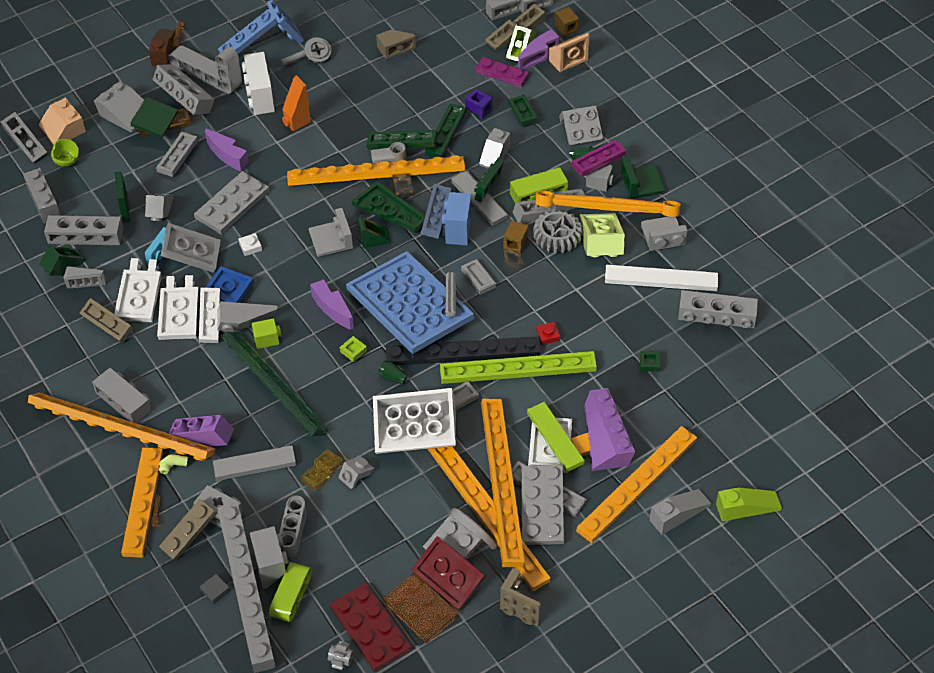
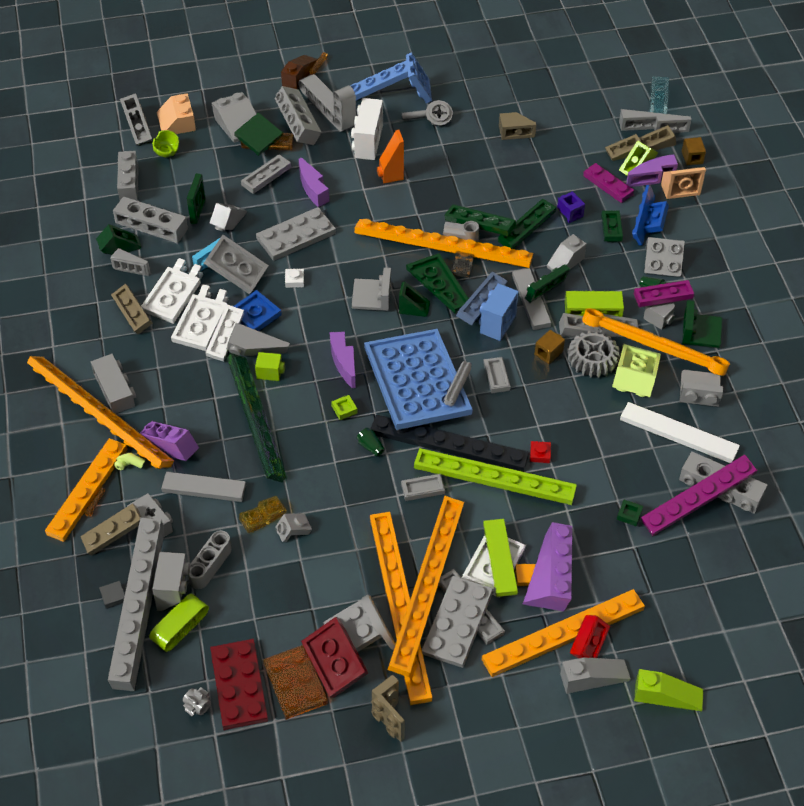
camera: 20 degrees right, 0 degrees up
white slope [373,388,456,454] -> none
none -> red slope [570,615,610,658]
none -> blue bracket [632,185,669,246]
none -> magenta plate [641,455,757,537]

